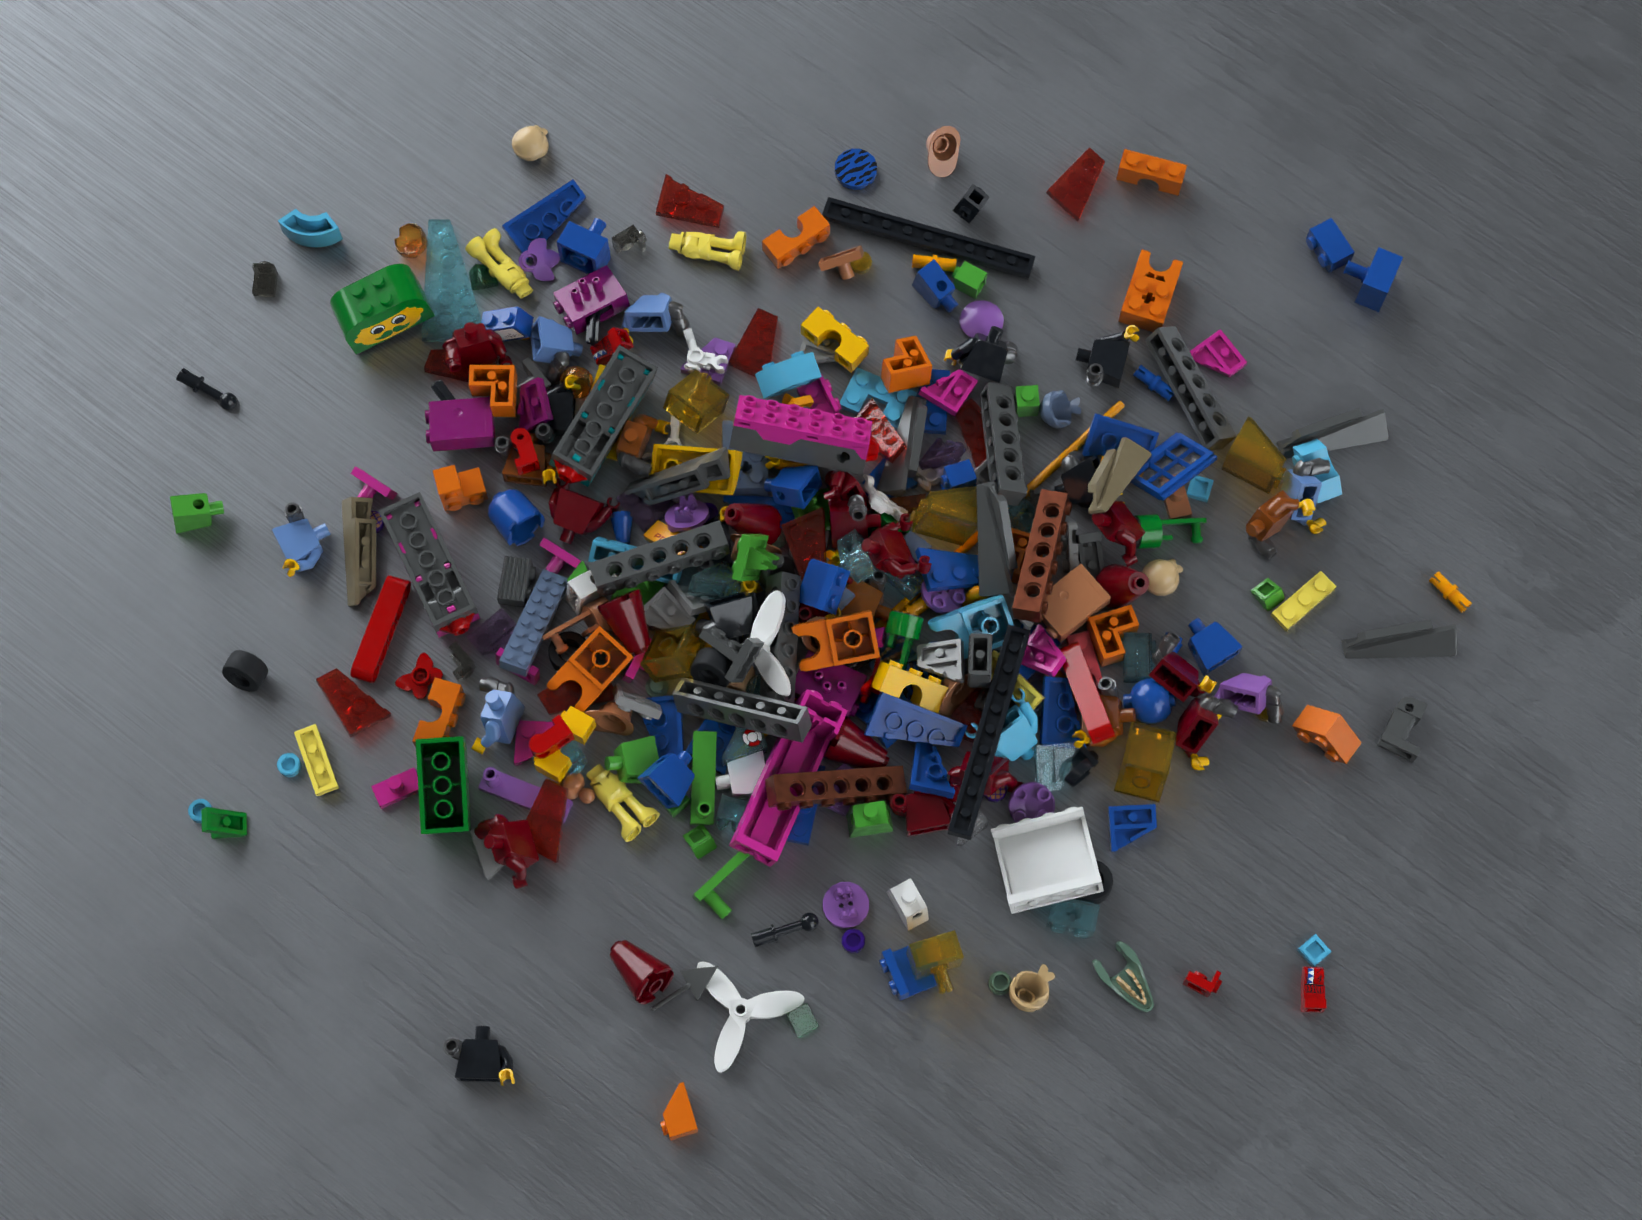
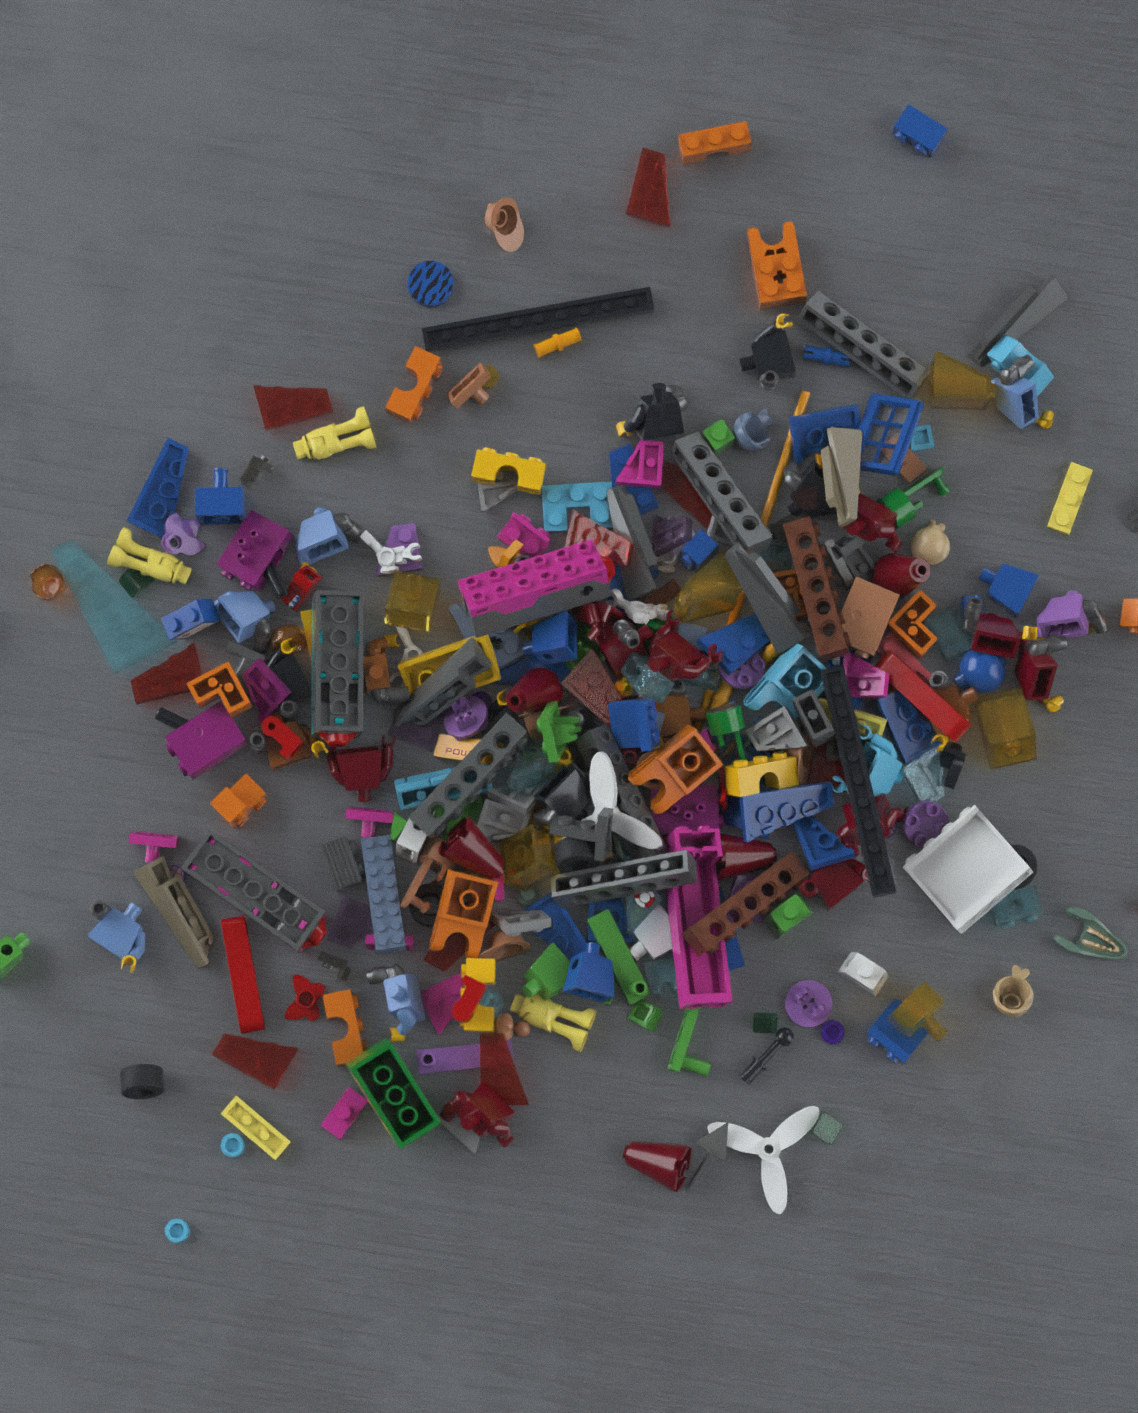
camera: 25 degrees left, 10 degrees up
green slope [201,807,247,839] -> none
green brick [330,264,435,355] -> none
dark red torso [442,322,513,372] -> none
black torso [443,1026,515,1086] -> none
blue cylinder [488,489,545,546] -> none
tan hat [512,125,548,161] -> none
blue cone [611,511,633,544] -> none
orange slope [660,1082,698,1141] -> none
clear red wing [729,308,778,377] -> none
medium azure brick [755,351,822,399] -> none
orange brick [881,335,932,393] -> none
blue torso [912,259,959,313] -> none
black brick [952,184,990,224] -> none
bright green brick [952,261,987,299] -> none
medium lavender dish [960,300,1004,337] -> none
sand green plate [988,971,1012,995] -> none
blue wing [1108,804,1157,852] -> none
dark pink wing [1190,329,1247,378] -> none
dark orange torso [1246,490,1316,560] -> none
bright green slope [1250,578,1285,611] -> none
blue brick [1343,247,1403,312] -> none
none -> clear green slope [753,1012,778,1034]

